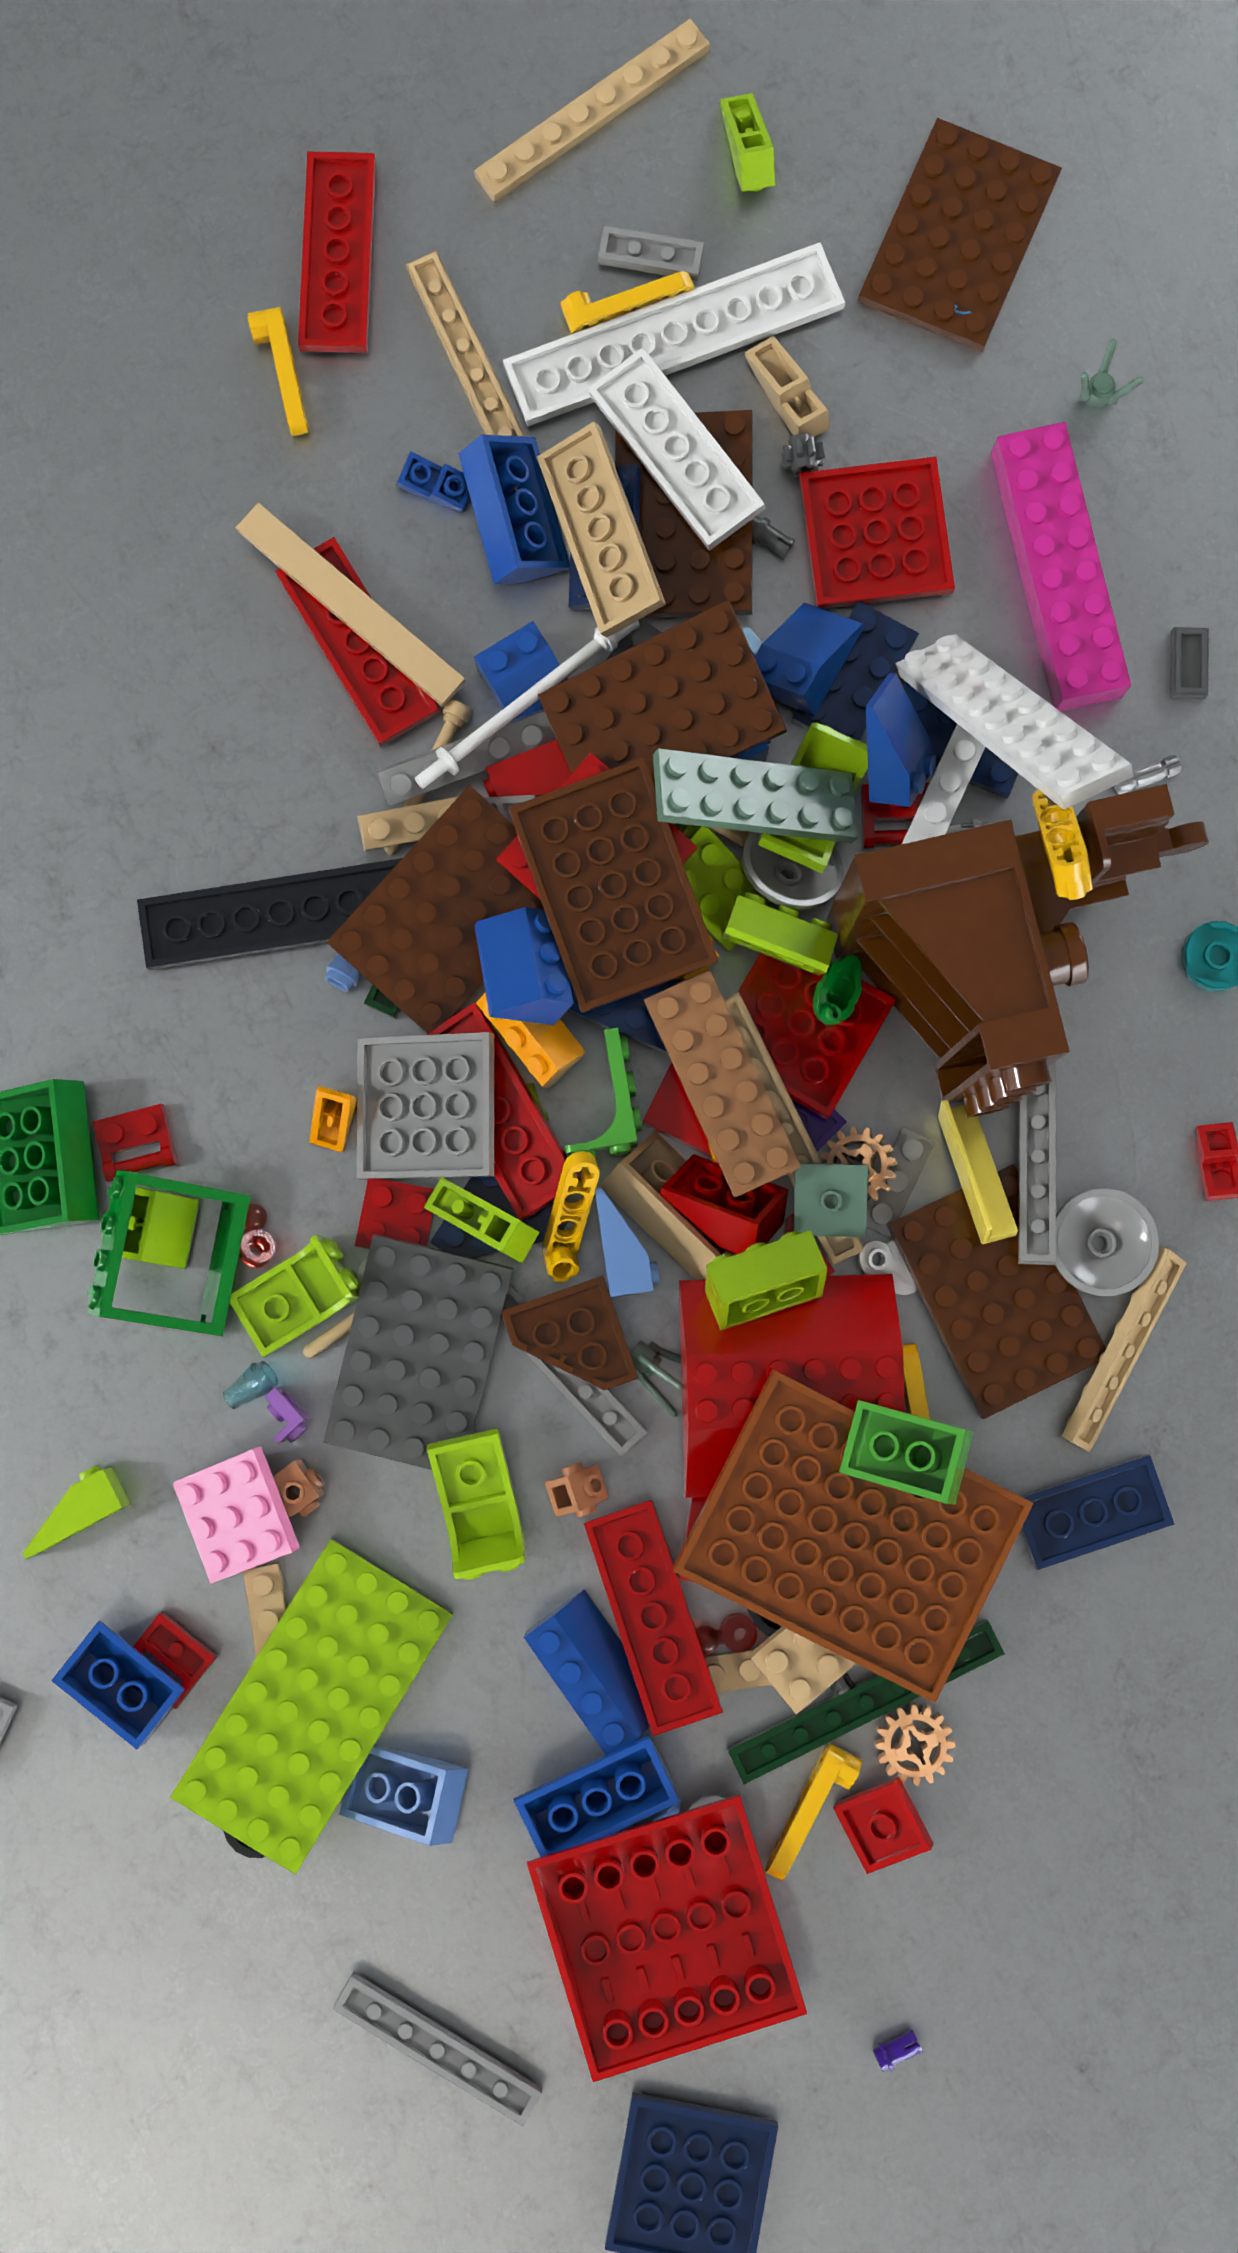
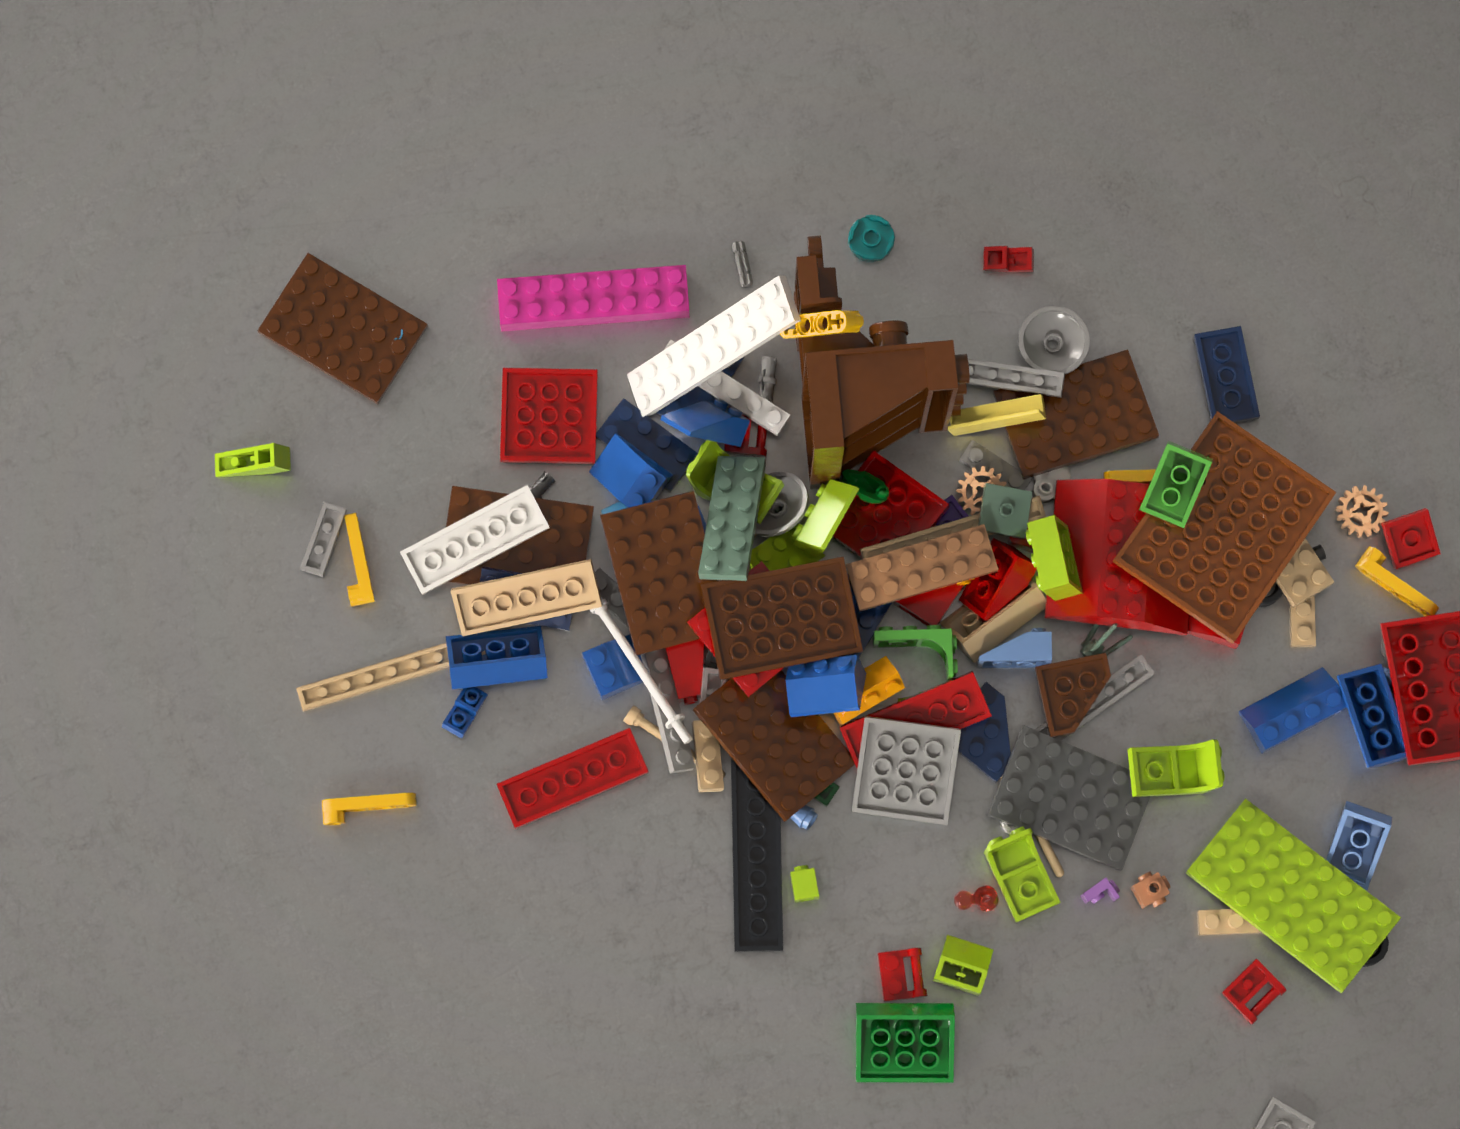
camera: 90 degrees left, 5 degrees down
lime slope [22,1465,131,1560] -> none
blue slope [51,1620,185,1750] -> none
green window [86,1170,251,1337] -> none
bright pink plate [172,1446,300,1584] -> none
clear light blue cone [223,1361,278,1409] -> none
tan tile [235,502,466,707] -> none
red plate [298,151,376,353] -> none
light orange slope [309,1086,357,1153] -> none
red plate [354,1179,434,1249] -> none
lime slope [424,1178,540,1263] -> none
tan plate [474,18,710,203] -> none
white plate [503,242,845,427] -> none
yellow beam [542,1151,599,1282] -> none
nougat brick [544,1462,609,1517] -> none
red plate [584,1500,723,1736] -> none
clear red plate [696,1613,757,1655] -> none
dark green plate [727,1619,1005,1784] -> none
tan slope [745,336,830,438] -> none
dark grey gear [781,433,825,478] -> none
tan plate [1061,1246,1187,1453] -> none
sand green plant [1080,338,1144,408] -> none
dark grey tile [1170,627,1209,699] -> none
none -> lime brick [790,865,819,903]

